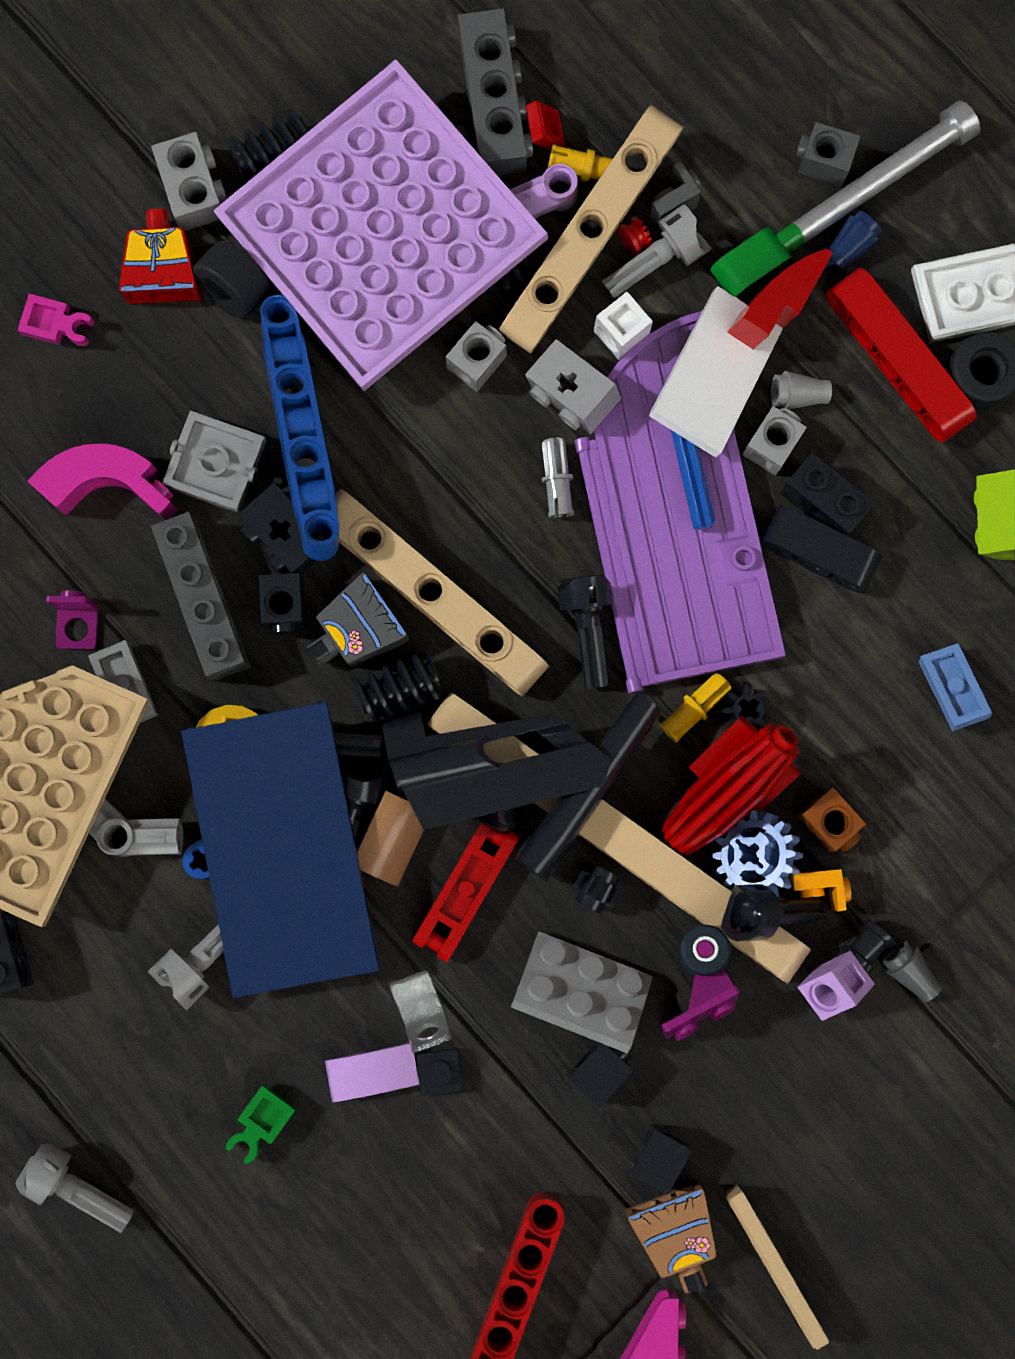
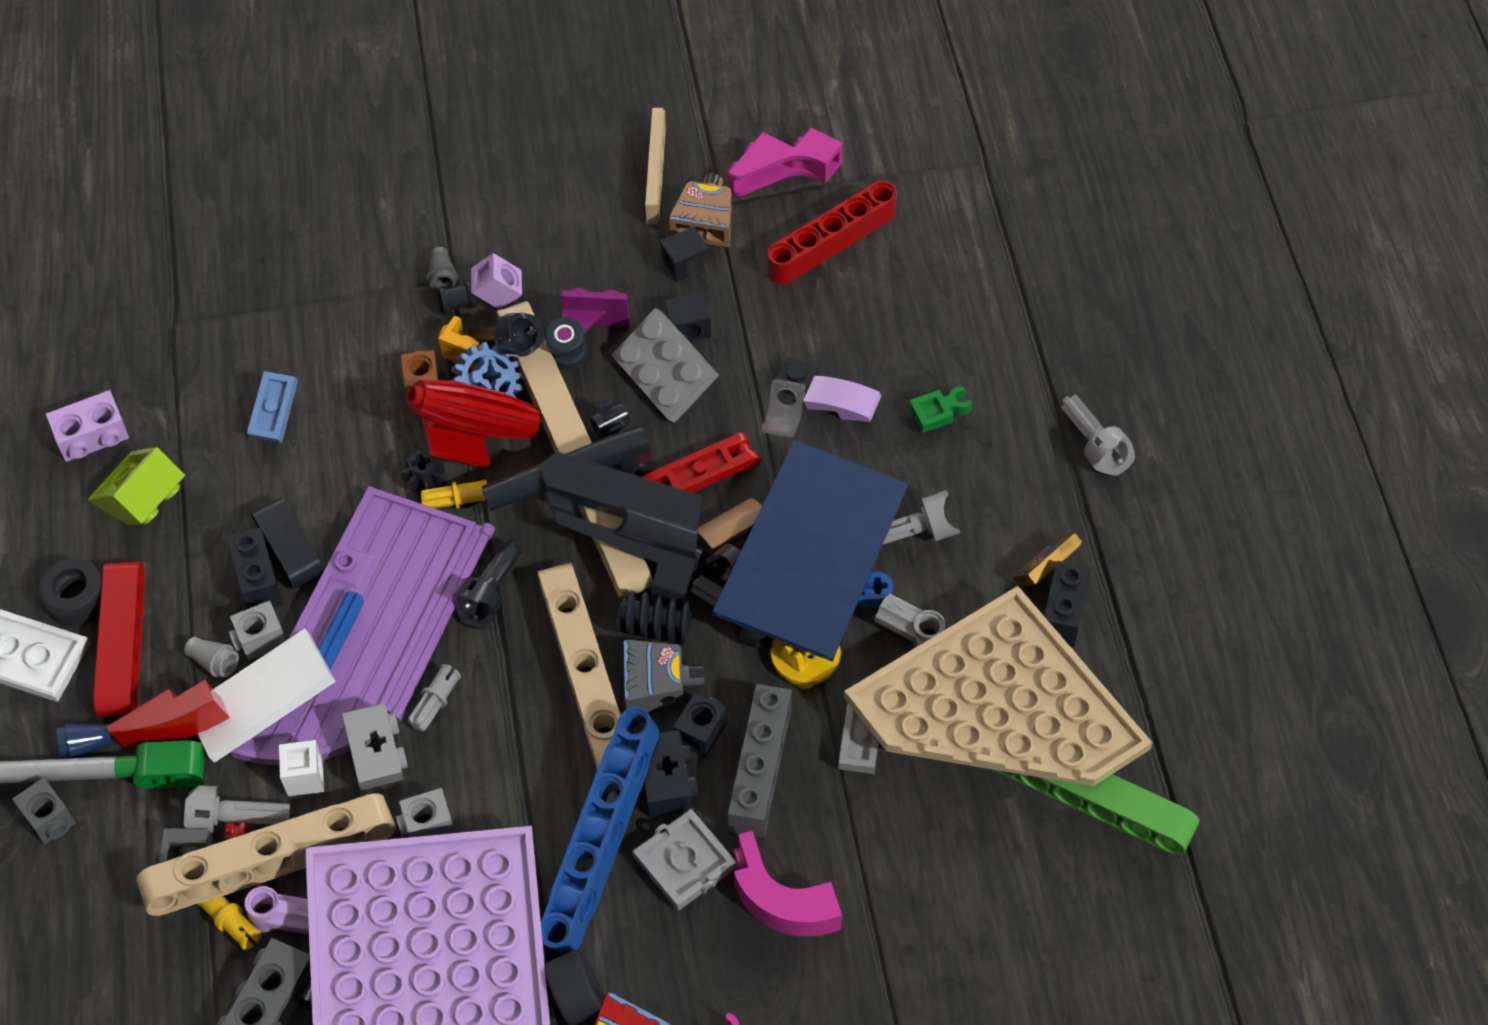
camera: 145 degrees left, 25 degrees down
magenta bracket [46,591,99,650] -> none
red tile [526,100,565,150] -> none
none -> pearl gold tile [1012,533,1082,587]

